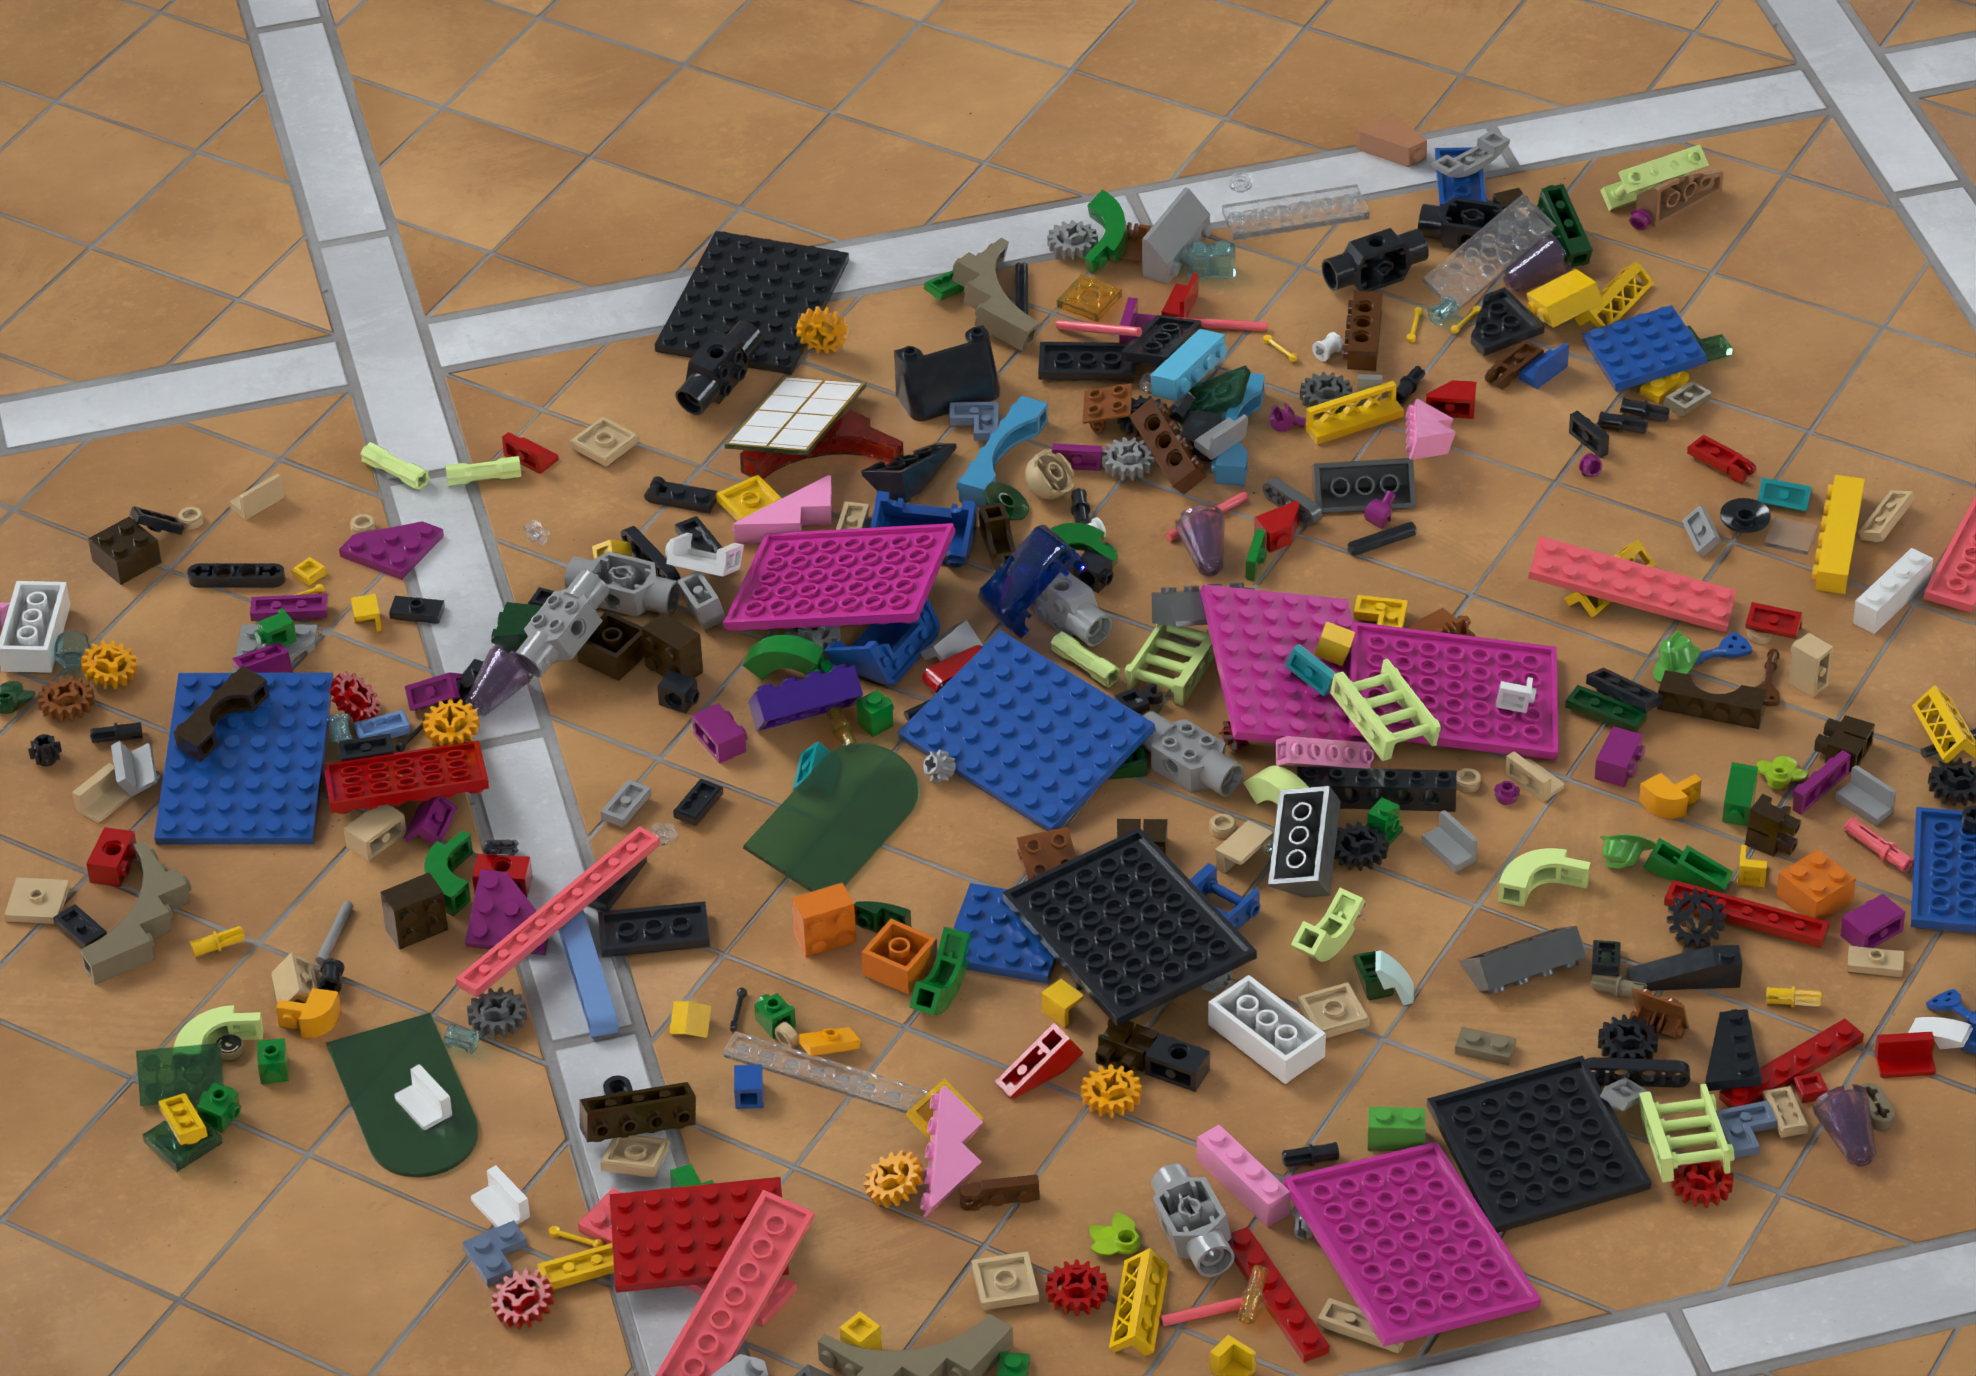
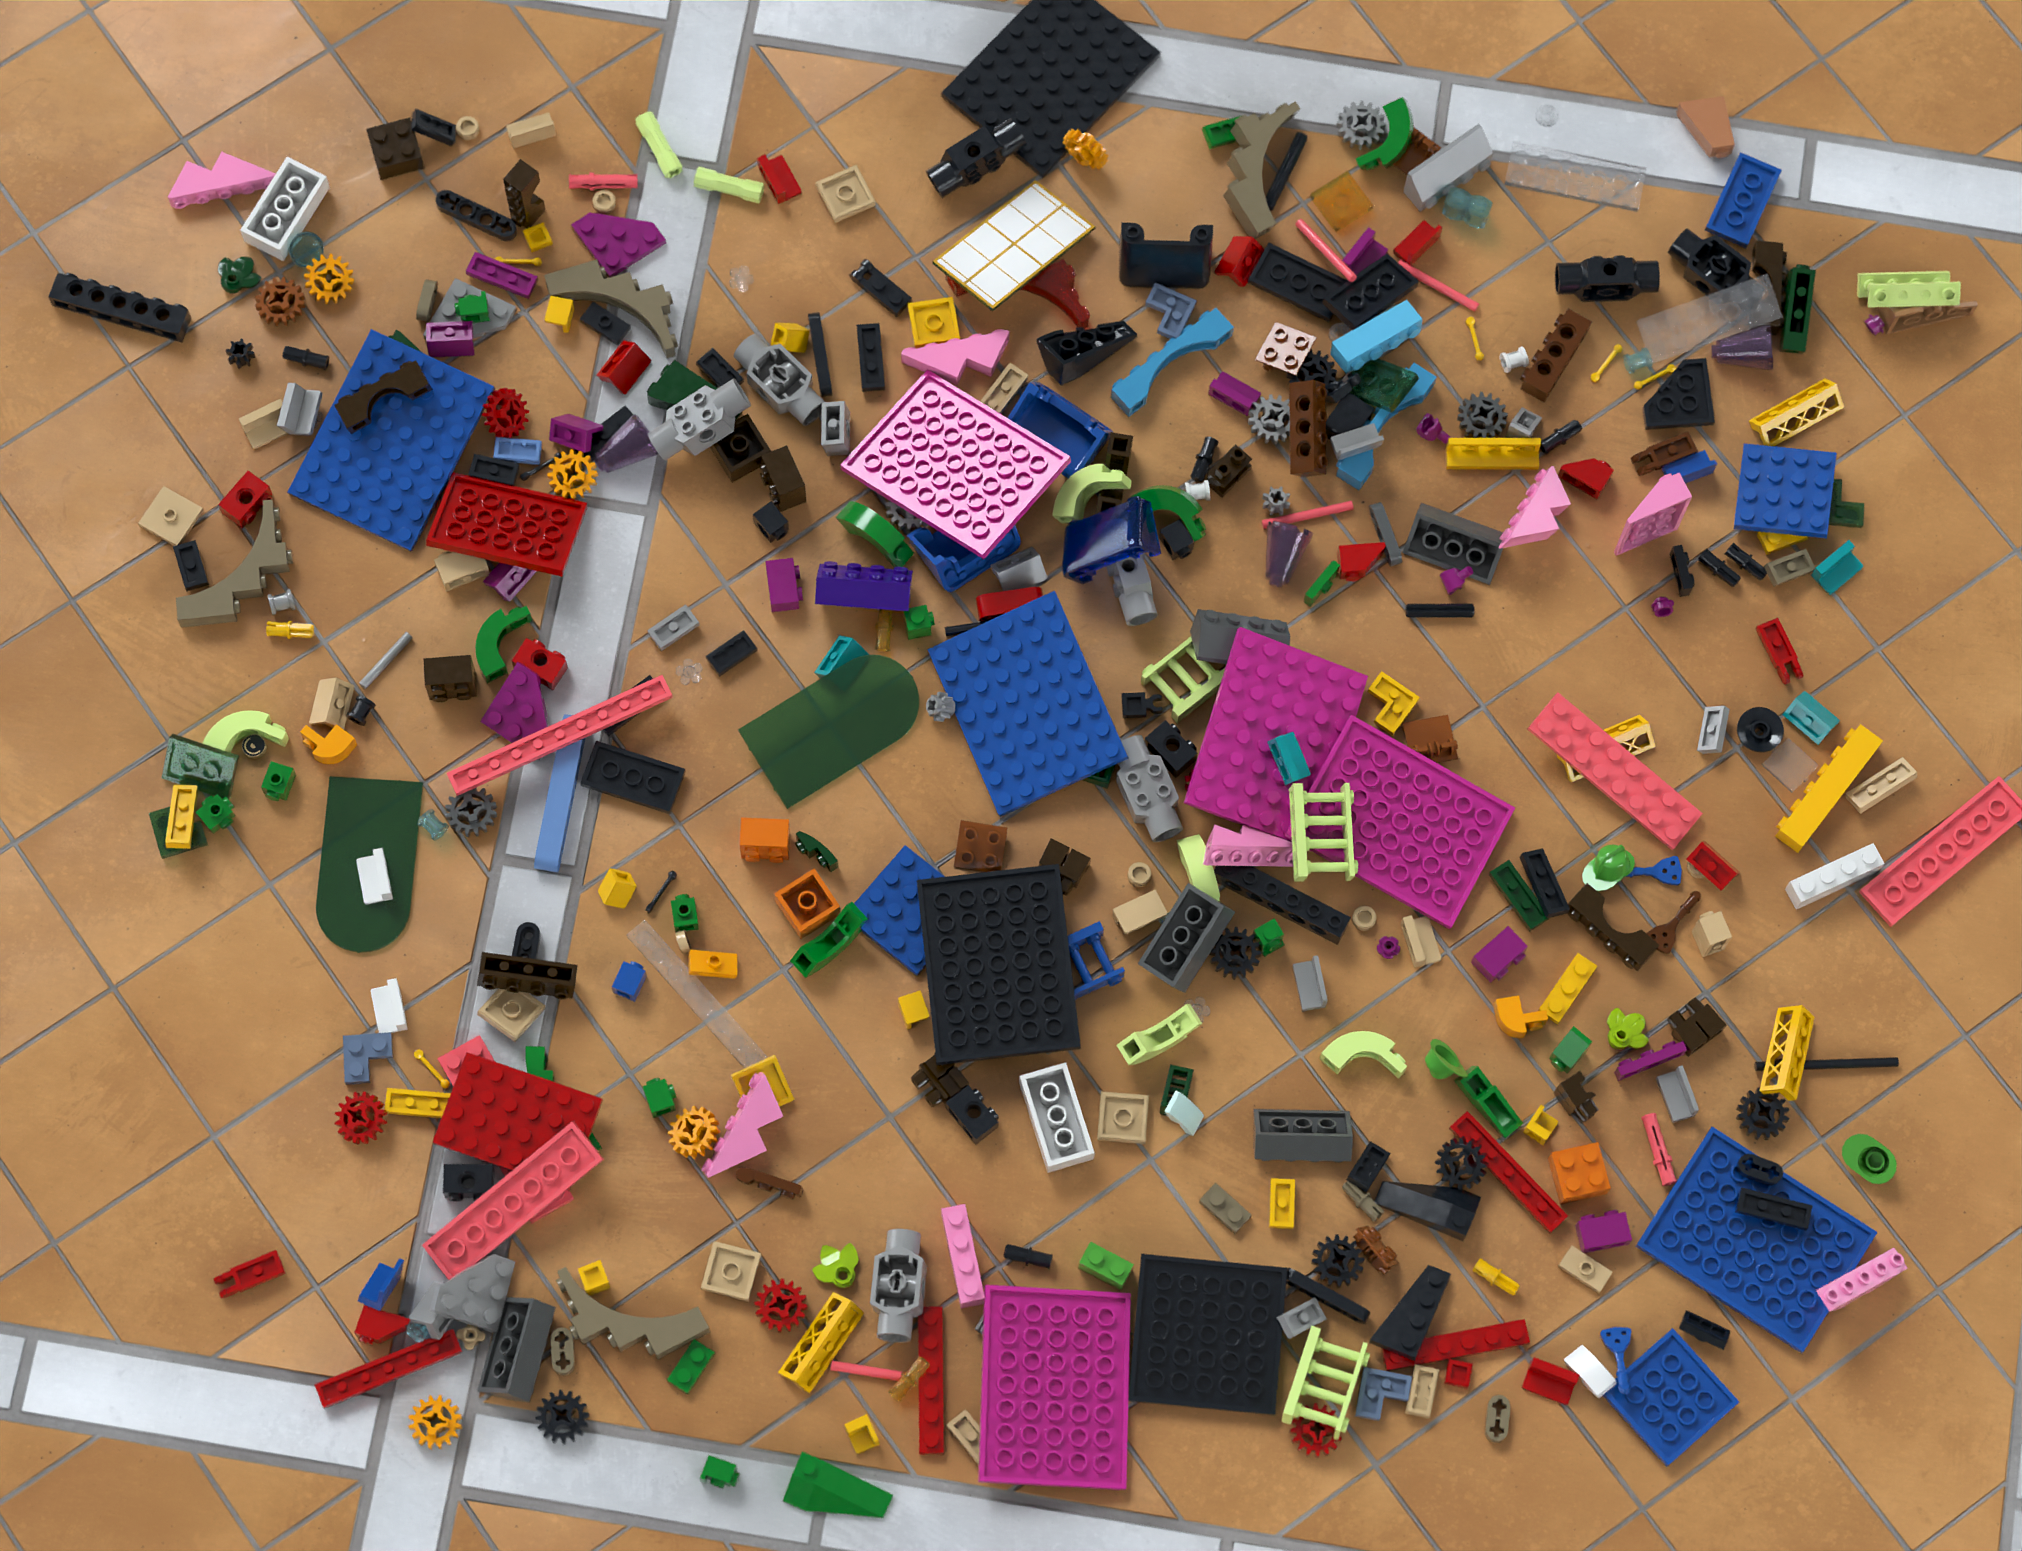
camera: 20 degrees right, 30 degrees up
clear light blue bush [326,714,353,743] -> none
black axle [484,839,519,855] -> none
white panel [665,533,744,577] -> none
dark green dish [984,482,1029,520] -> none
red slope [995,1023,1084,1100] -> none
tan cylinder [1025,449,1074,500] -> none
yellowish green axle [1051,631,1120,688] -> none
light orange gear [1081,1064,1142,1118] -> none
yellow panel [1314,622,1355,666] -> none
light grey slope [1431,130,1510,178] -> none
white bracket [1496,677,1536,713] -> none
yellow brick [1526,269,1603,328] -> none
clear purple cone [1812,1084,1876,1167] -> none
none -> light grey bush [267,589,295,615]
none -> dark tan beam [416,279,438,322]
none -> black brick [443,1164,495,1202]
none -> dark brown arch [503,159,546,228]
none -> dark tan arch [544,260,678,358]
none -> coral pin [569,172,638,191]
none -> red panel [596,340,651,394]
none -> green brick [642,1078,677,1118]
none -> yellowish green arch [1052,464,1132,524]
none -> black brick [1144,720,1198,778]
none -> dark brown hips [1206,444,1252,498]
none -> red panel [1214,236,1265,287]
none -> light grey gear [1262,486,1290,516]
none -> yellow plate [1269,1178,1295,1229]
none -> yellow plate [1538,953,1597,1025]
none -> bright pink slope [1614,473,1692,556]
none -> teal panel [1811,540,1863,595]

